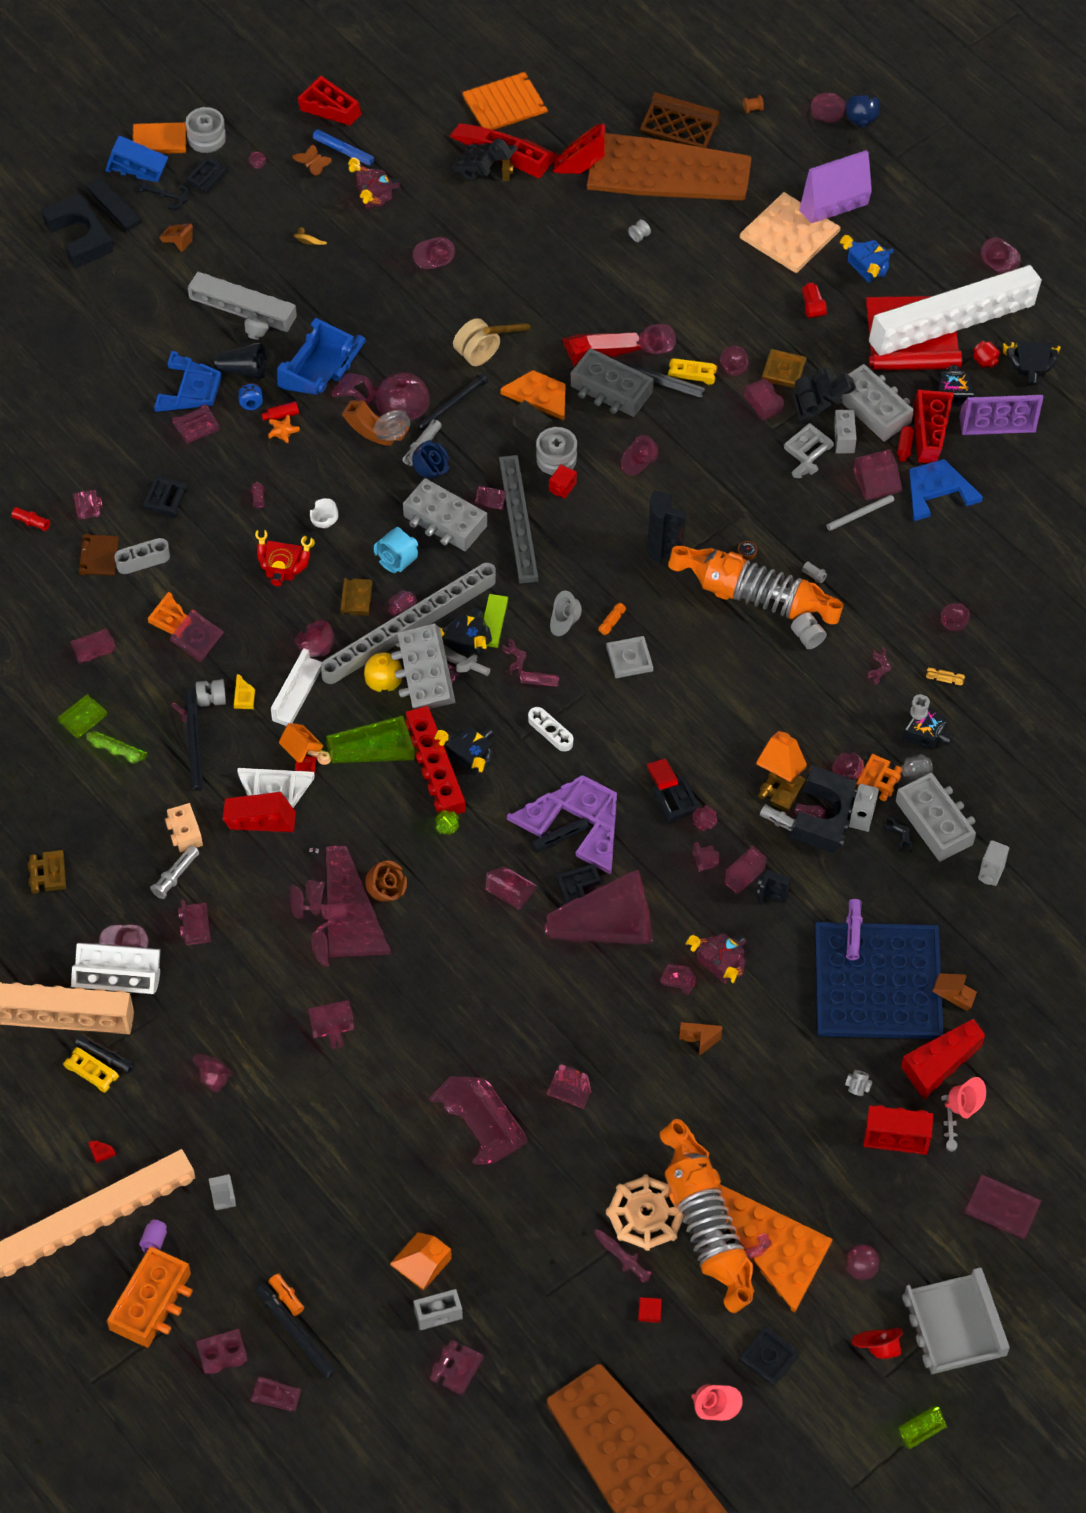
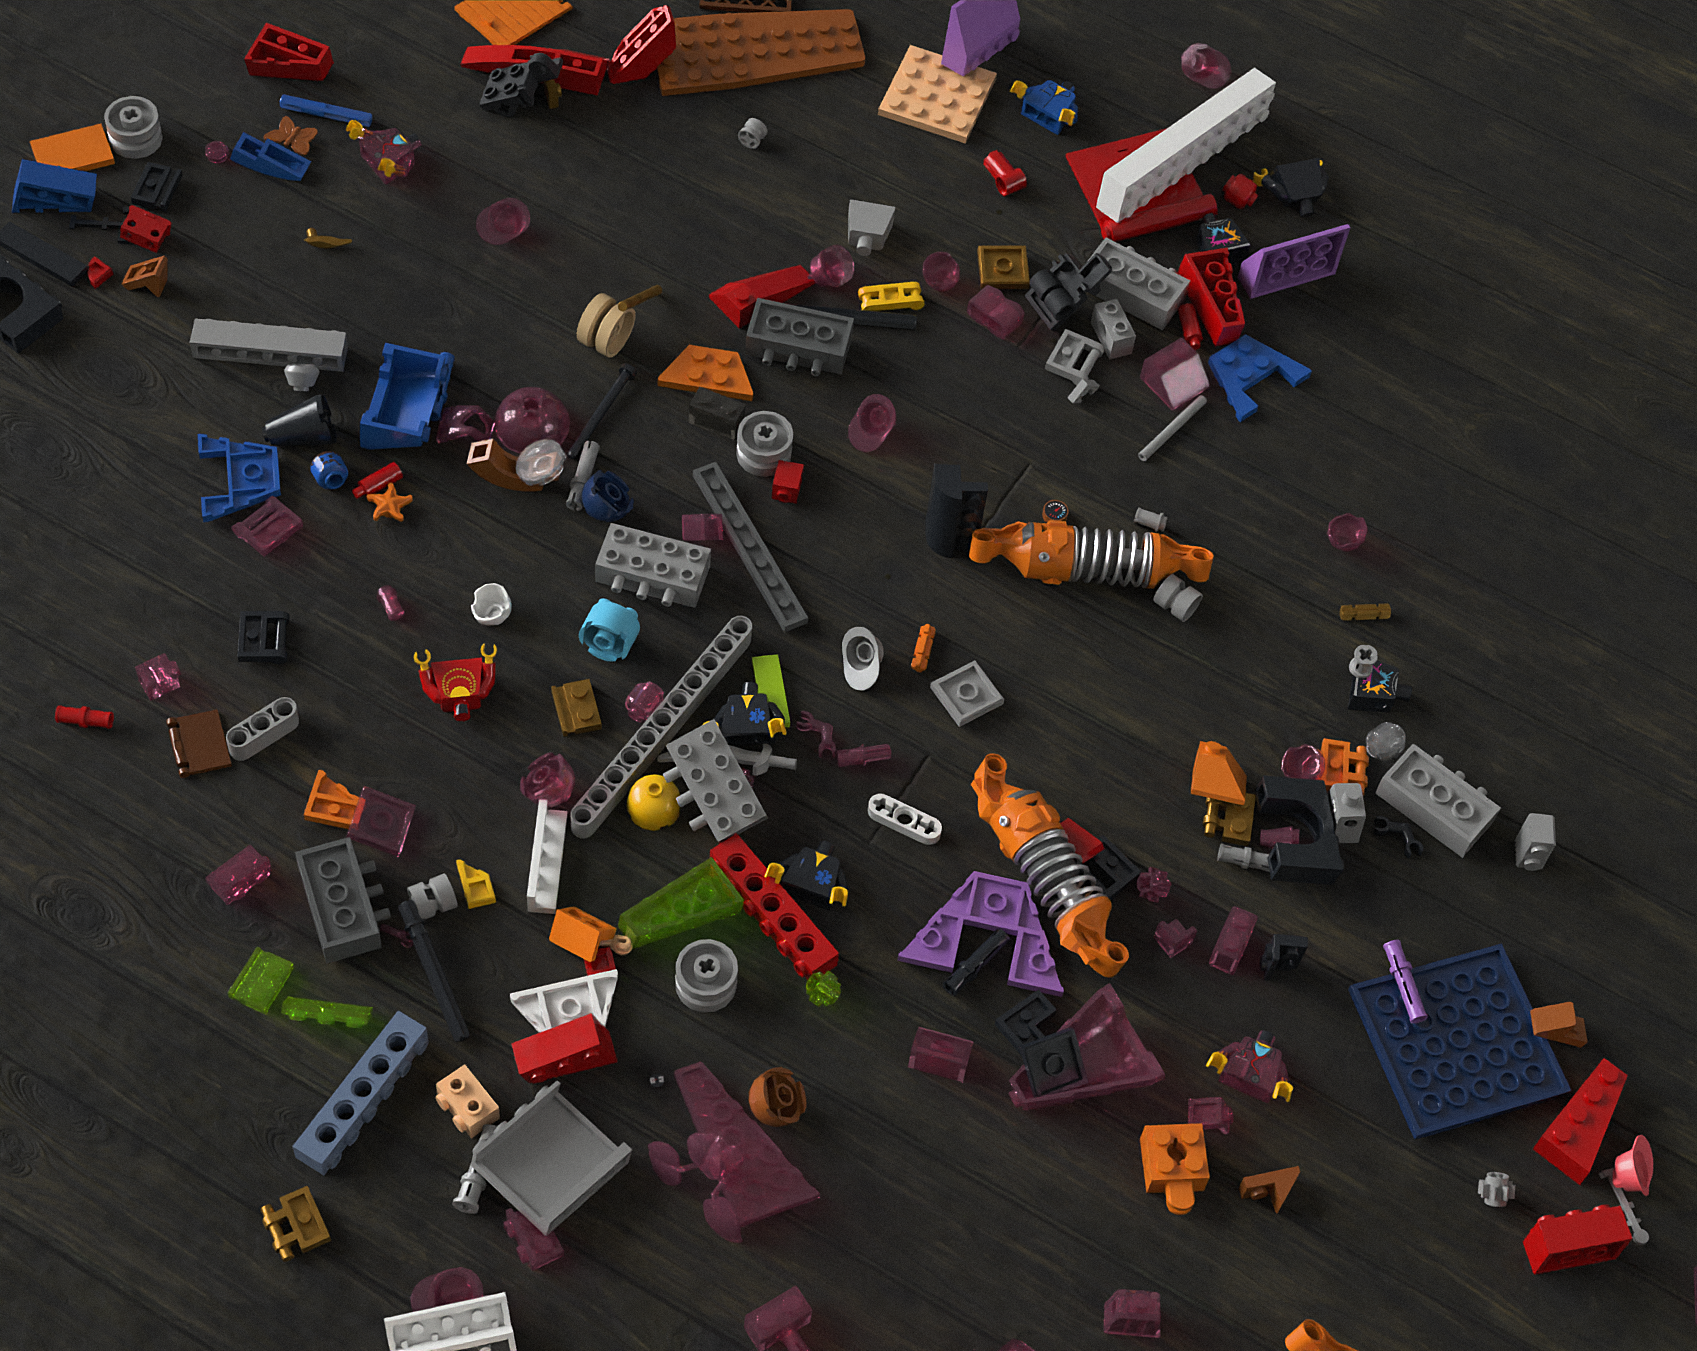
camera: 25 degrees left, 0 degrees up
clear pink arm [867,647,891,685] -> none
none -> red tile [88,256,114,289]
none -> red piece [120,205,171,253]
none -> blue slope [230,132,311,181]
none -> sand blue brick [293,1011,429,1175]
none -> dark grey piece [295,837,391,964]
none -> light grey panel [471,1081,632,1236]
none -> light grey wheel [675,939,738,1012]
none -> light grey torso [848,199,895,256]
none -> orange piece [971,753,1129,978]
none -> black plate [1019,1027,1089,1102]
none -> orange brick [1140,1123,1210,1215]

